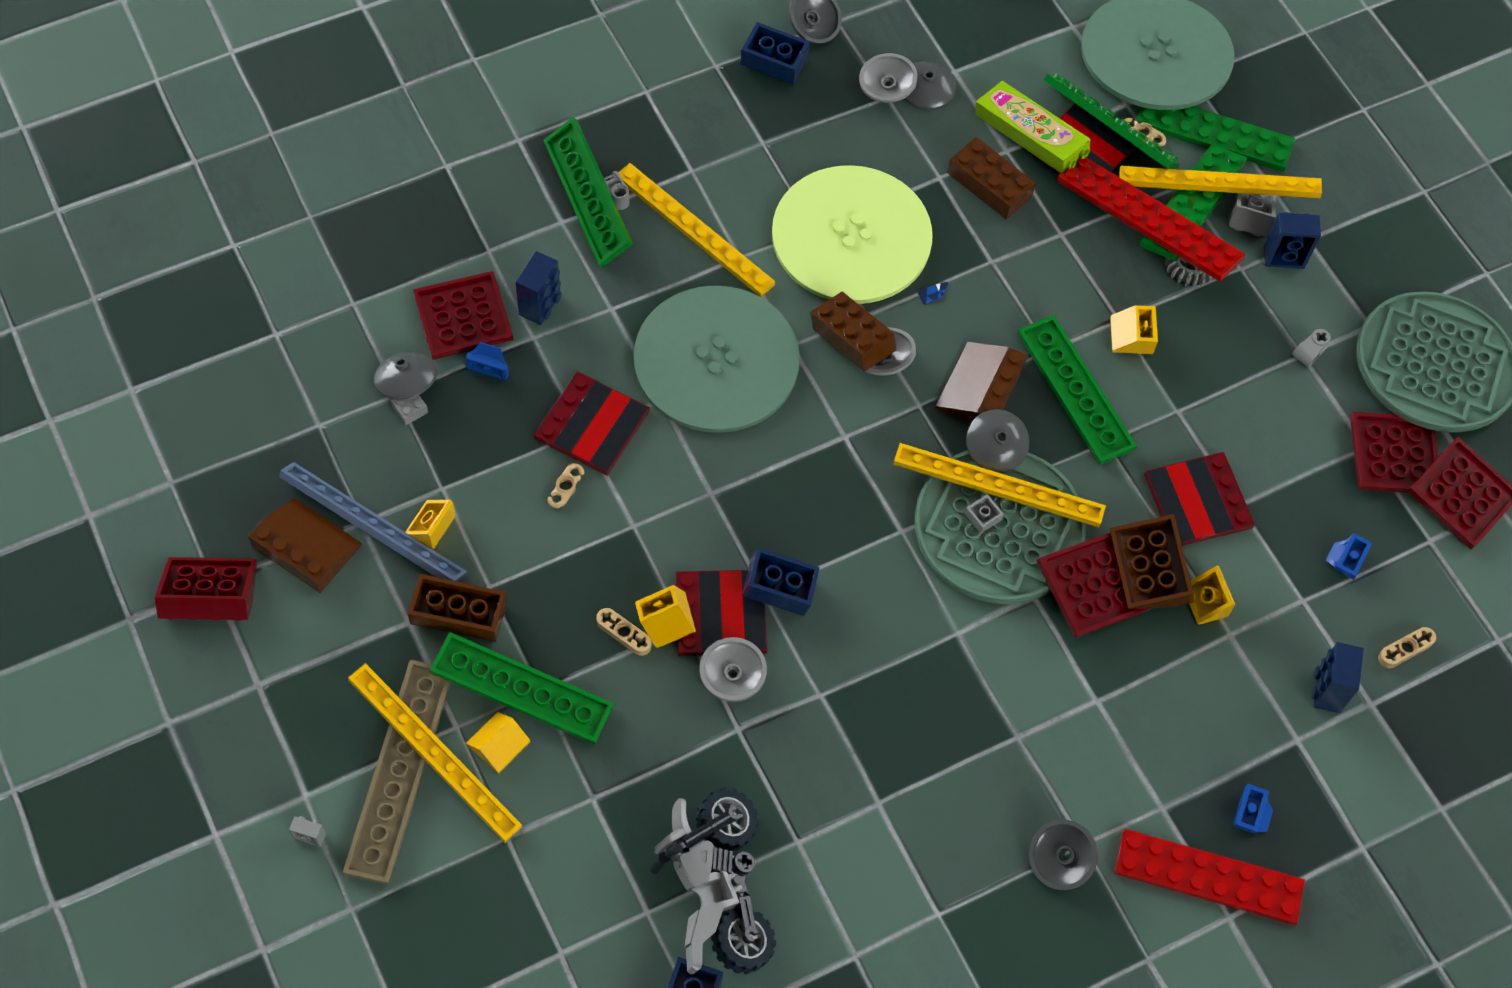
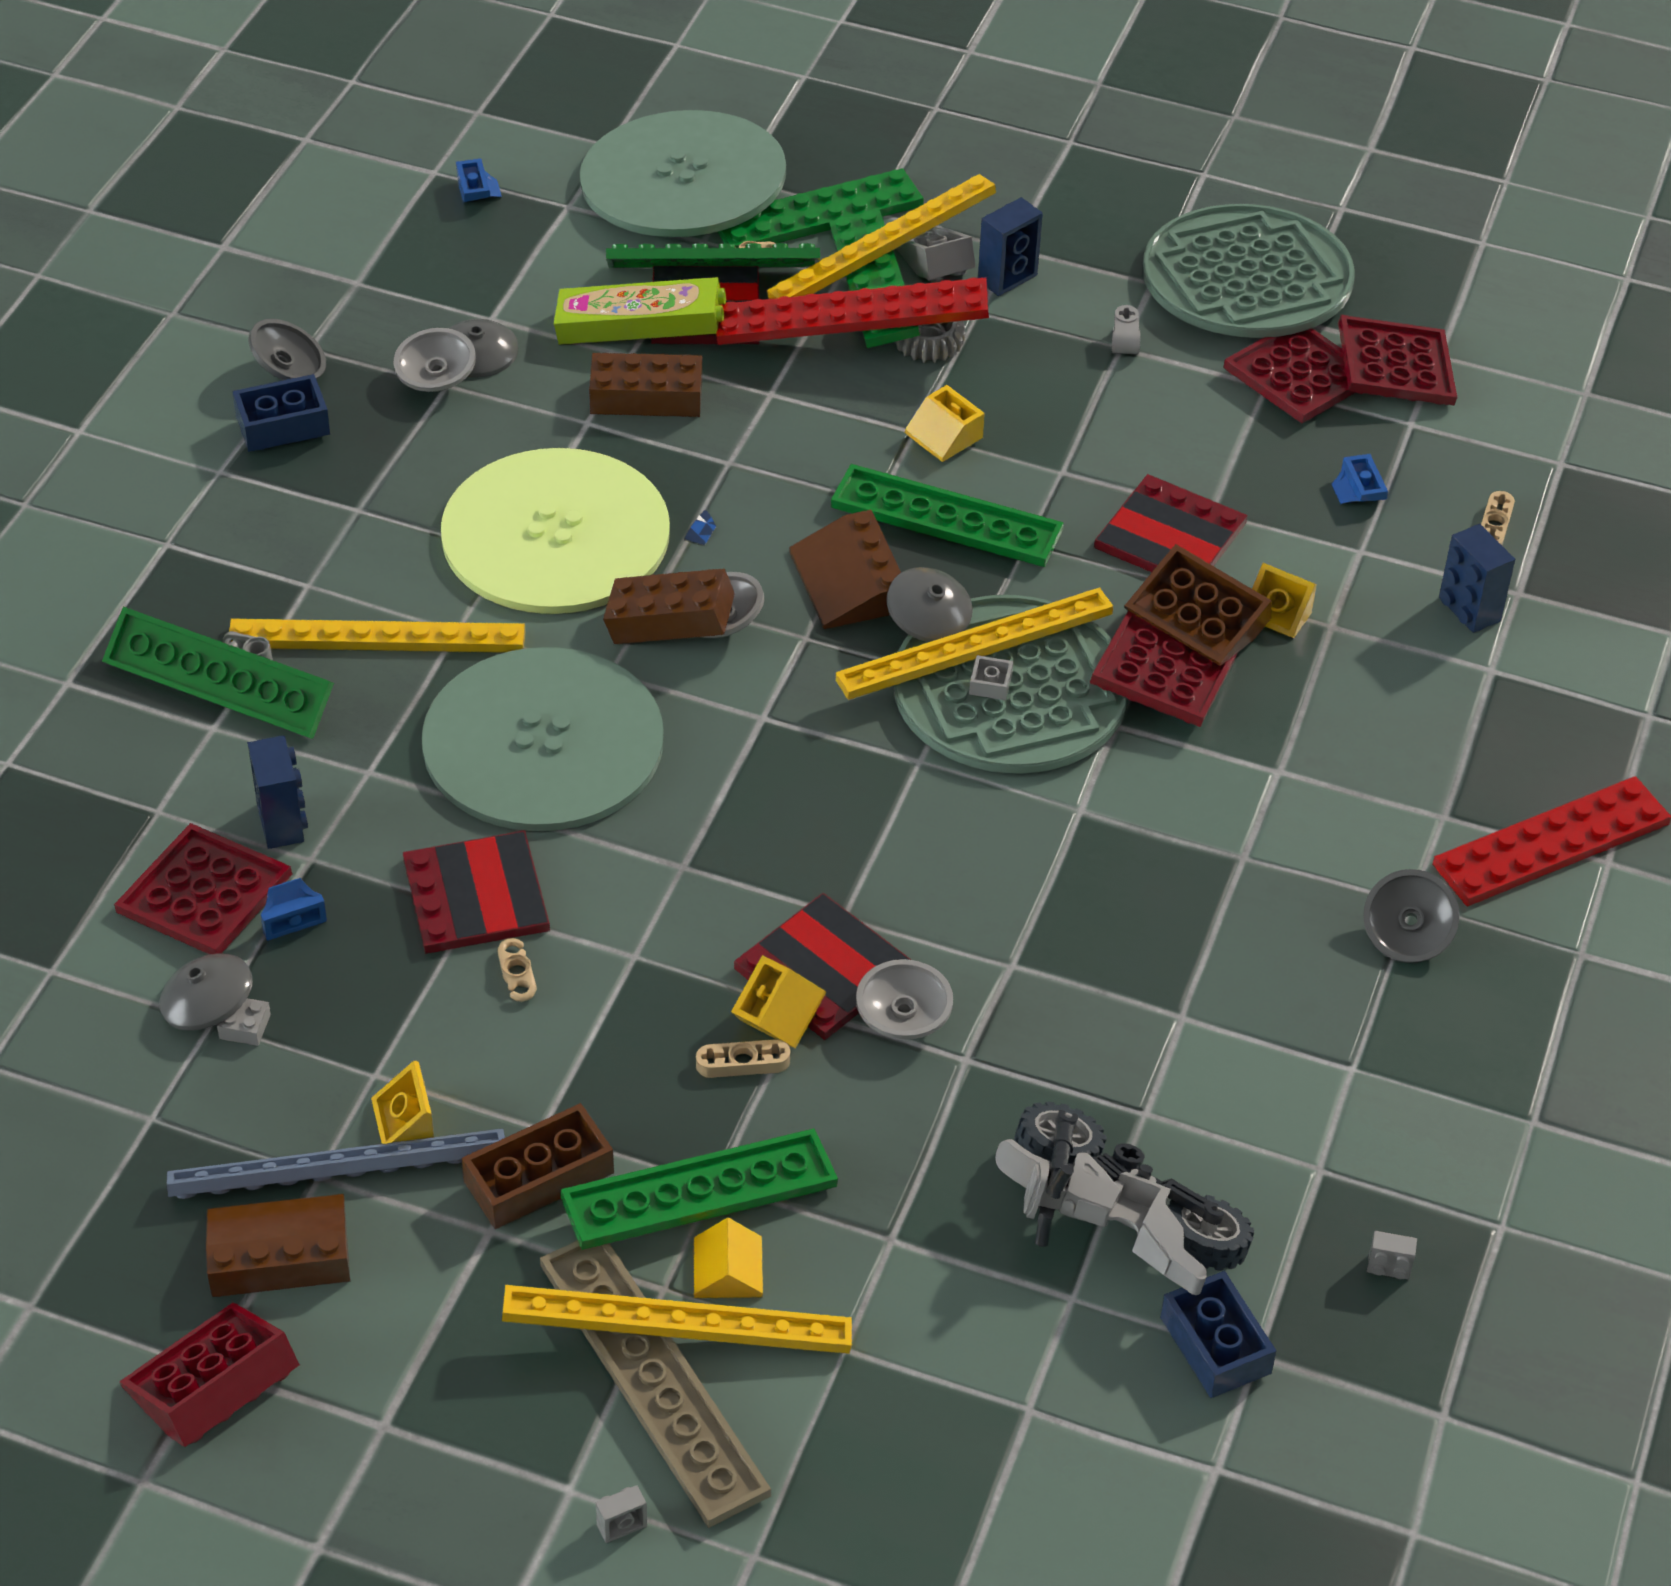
camera: 40 degrees left, 15 degrees down
dark blue brick [742,547,820,616] -> none
blue slope [1233,783,1273,834] -> none

